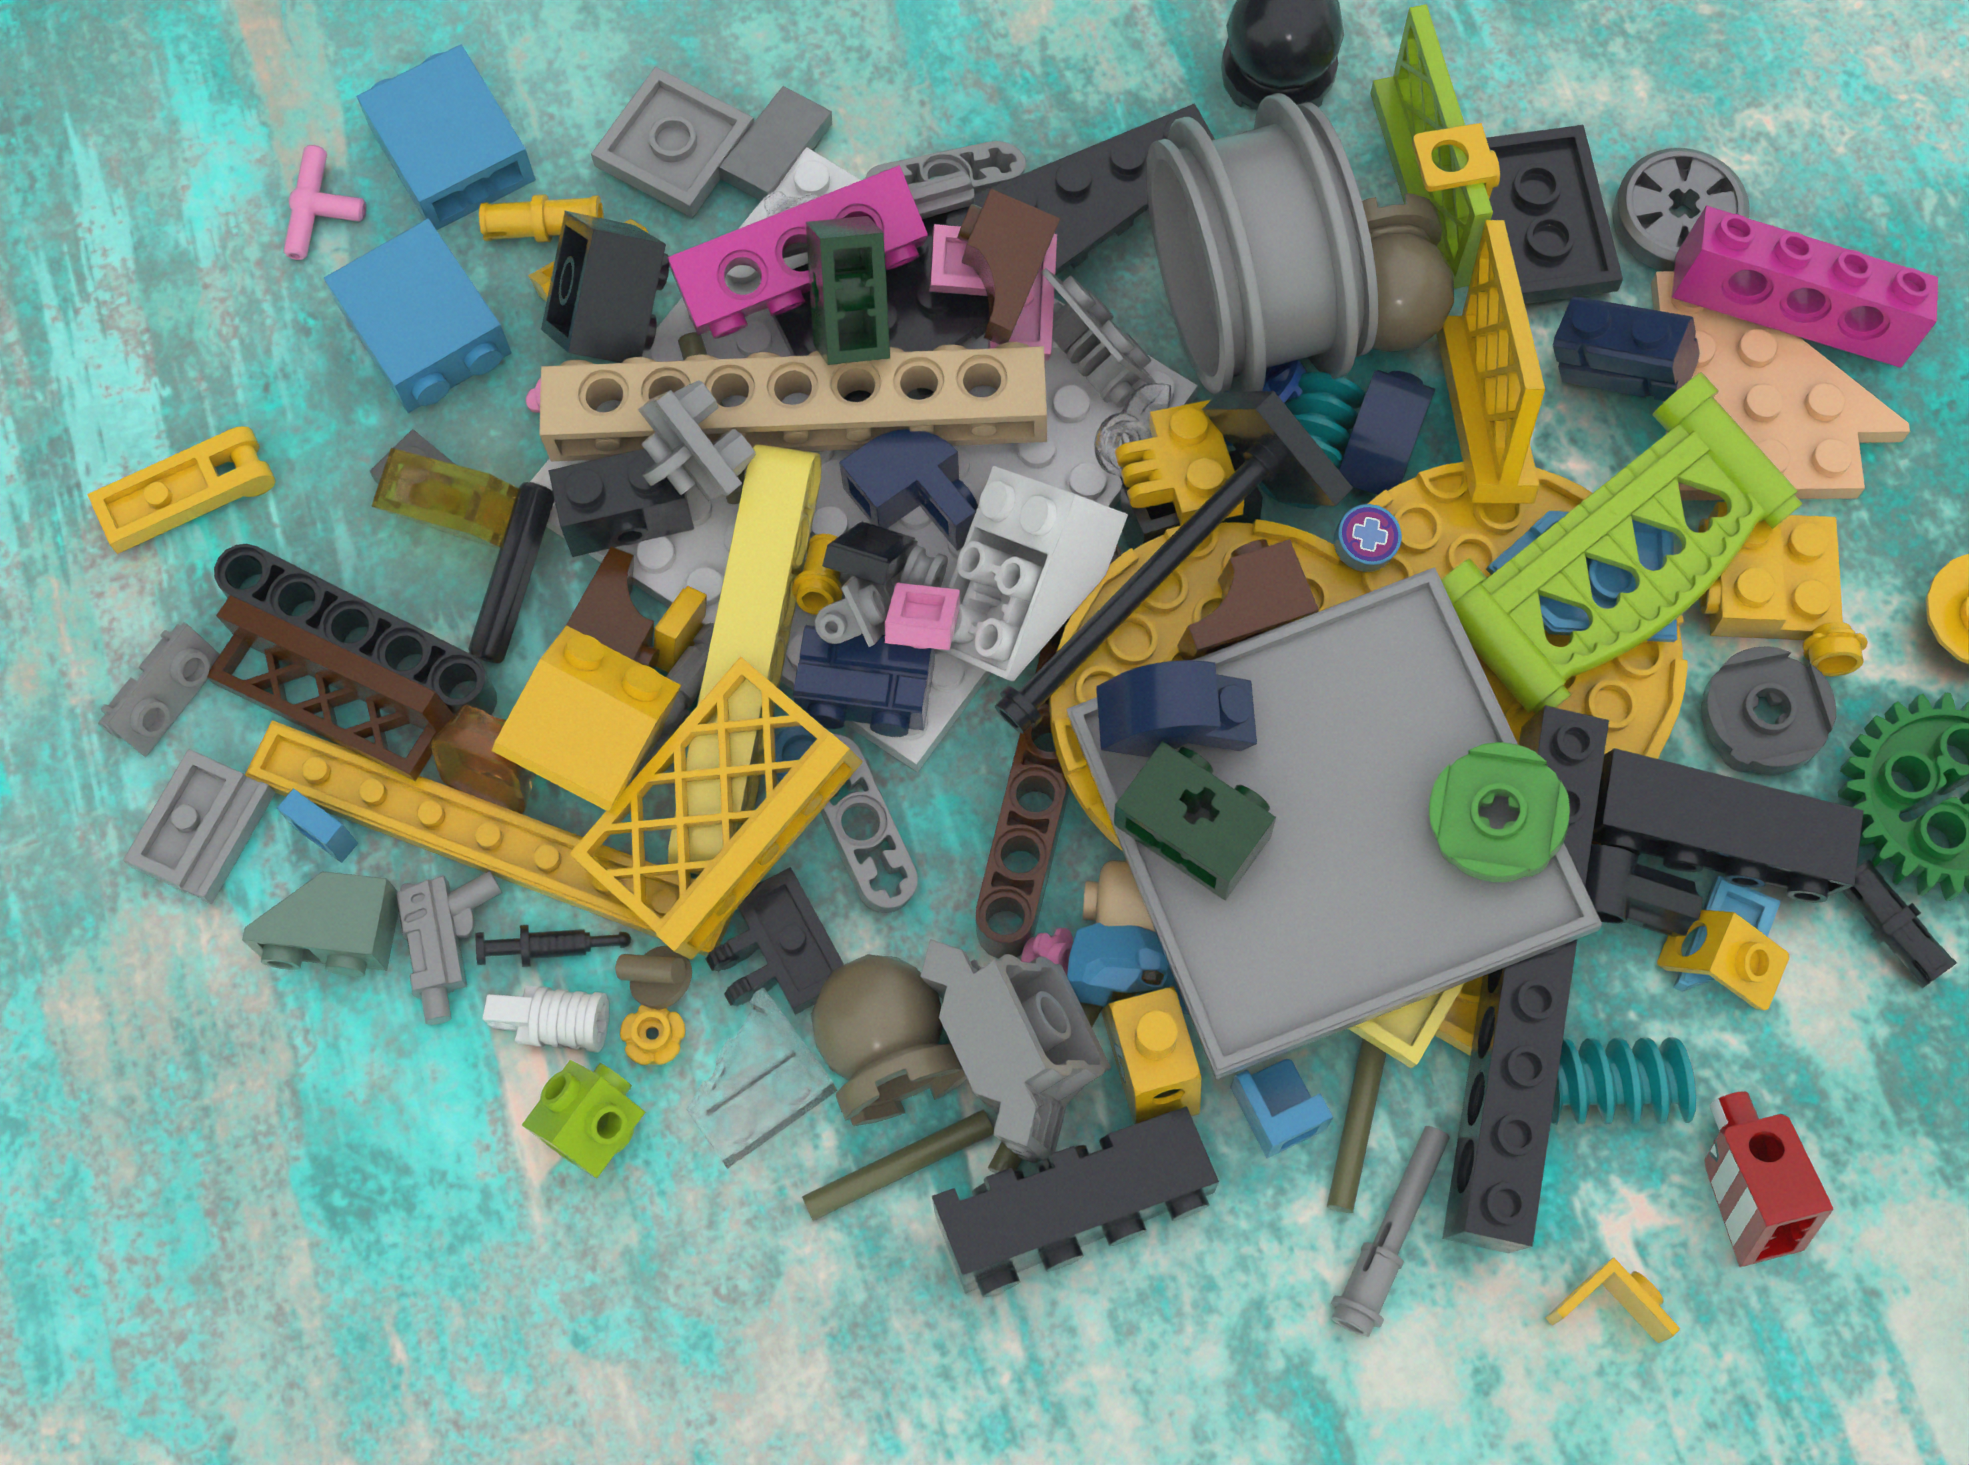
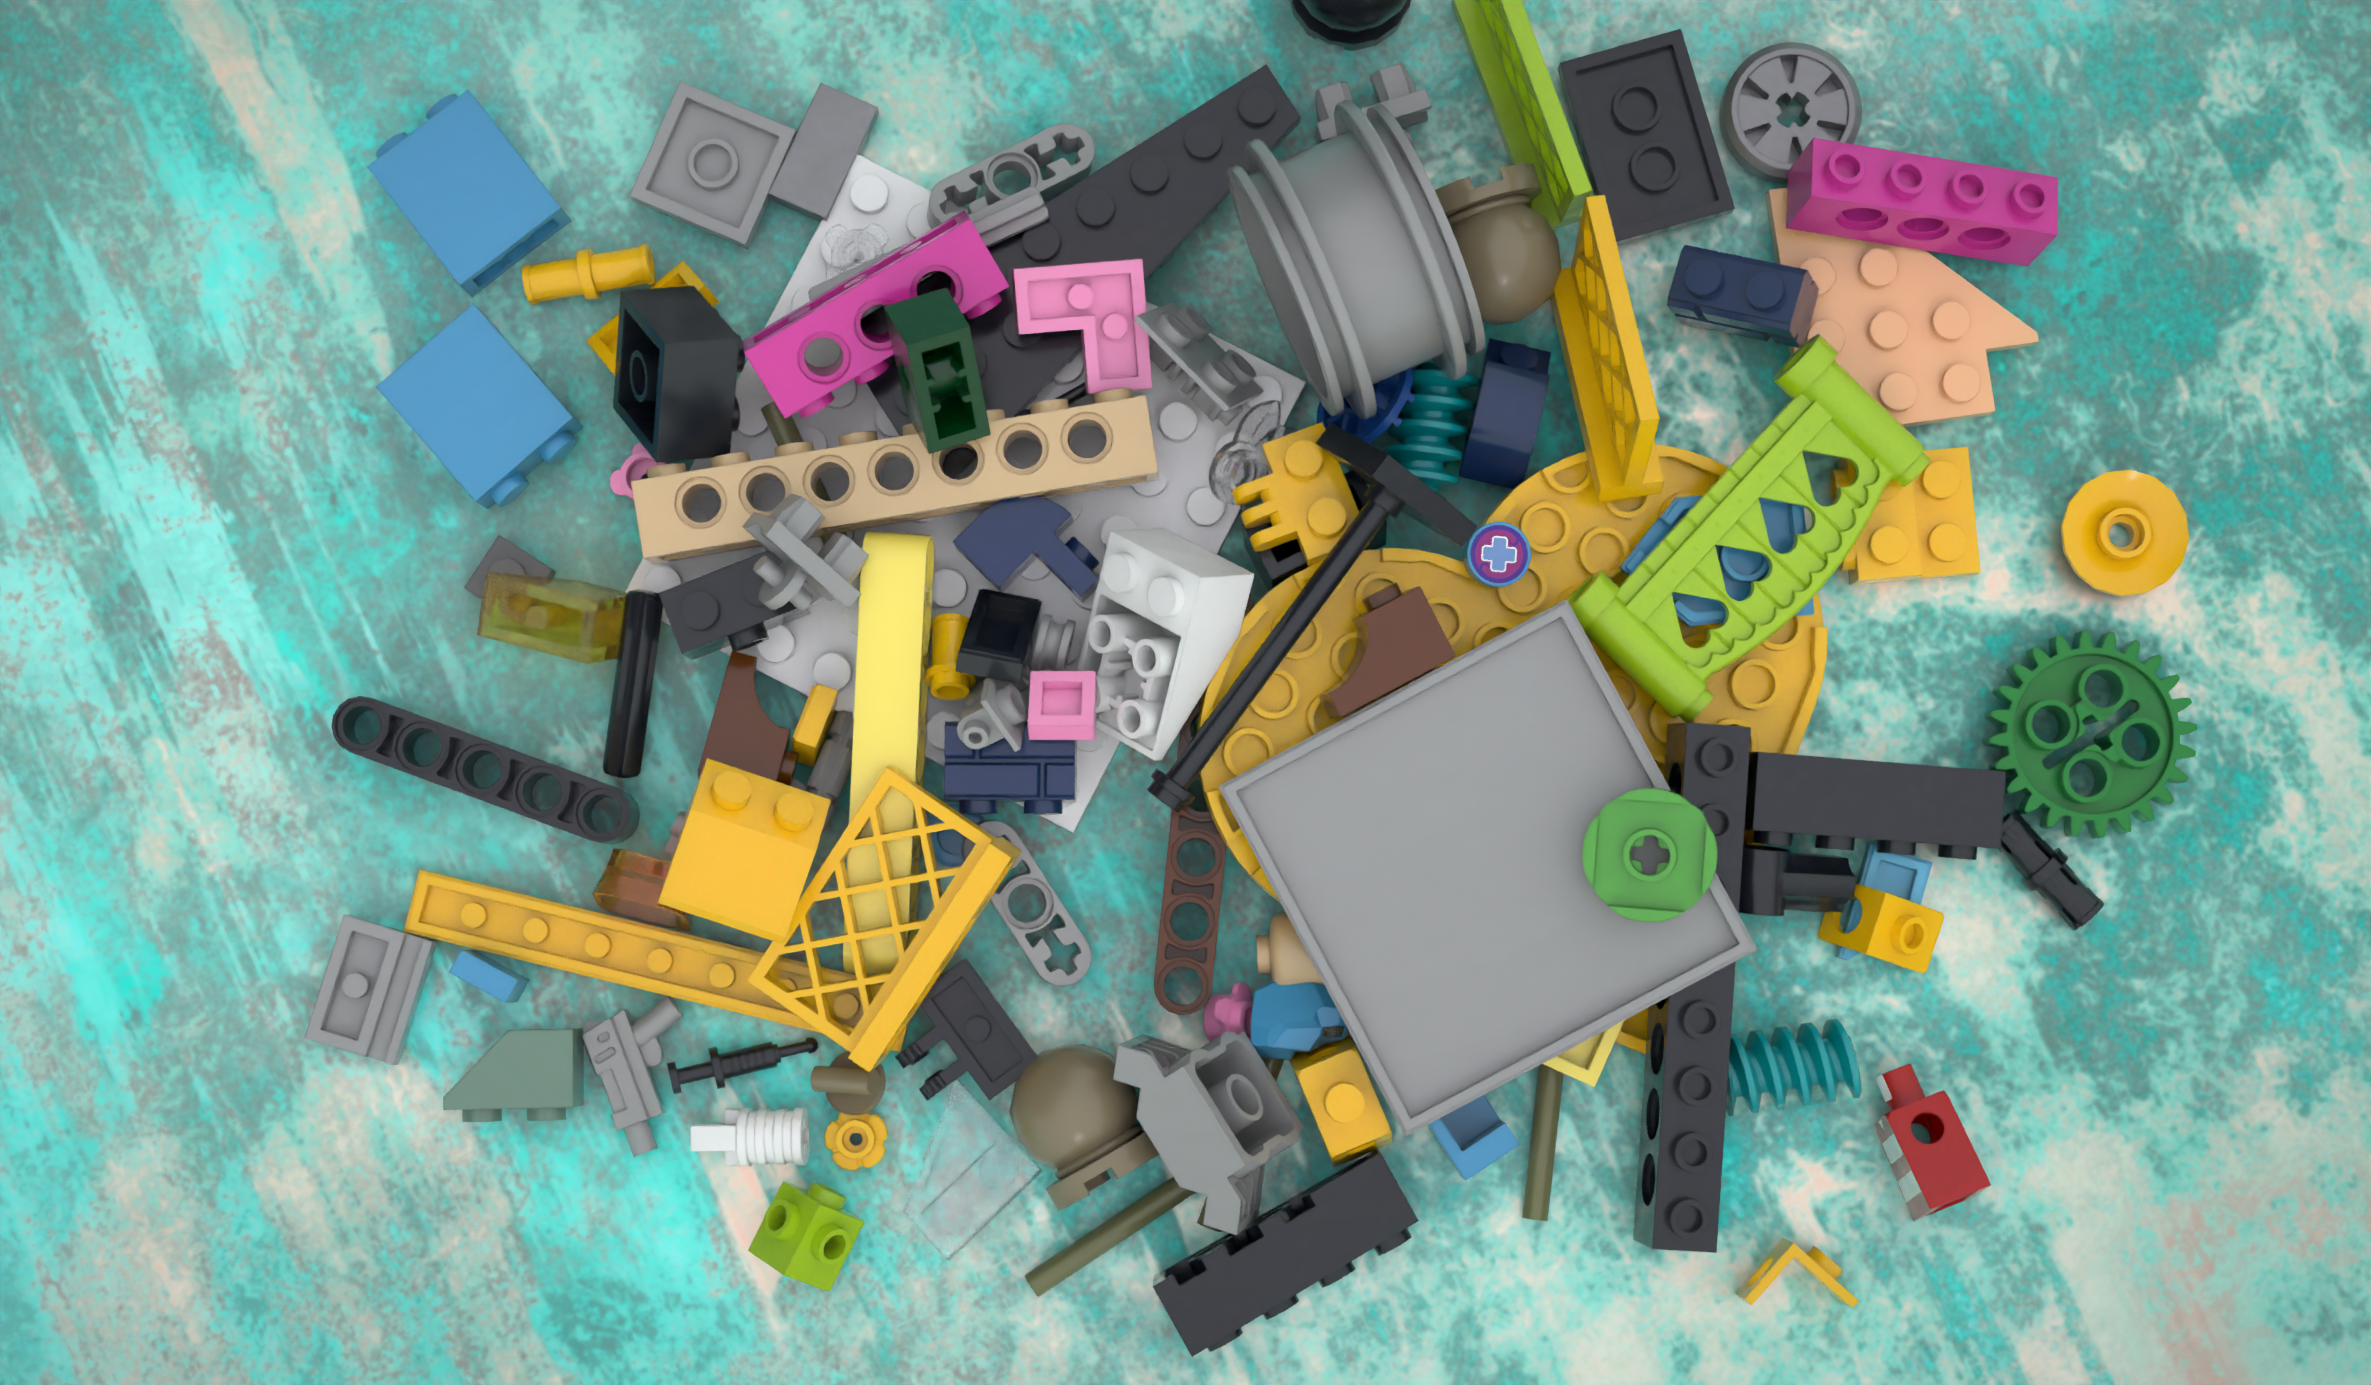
camera: 10 degrees left, 15 degrees up
yellow plate [87,426,276,554] -> none
light grey hinge [98,622,220,757] -> none
reddish brown fence [207,595,456,782] -> none
bright pink piece [284,145,366,260] -> none
reddish brown arch [957,189,1061,345] -> none
dark blue brick [1096,660,1257,758] -> none
dark green brick [1114,741,1276,901] -> none
light grey pin [1331,1126,1450,1337] -> none
yellow bracket [1412,123,1500,199] -> none
dark grey plate [1701,646,1836,775] -> none
yellow plate [1802,622,1868,677] -> none

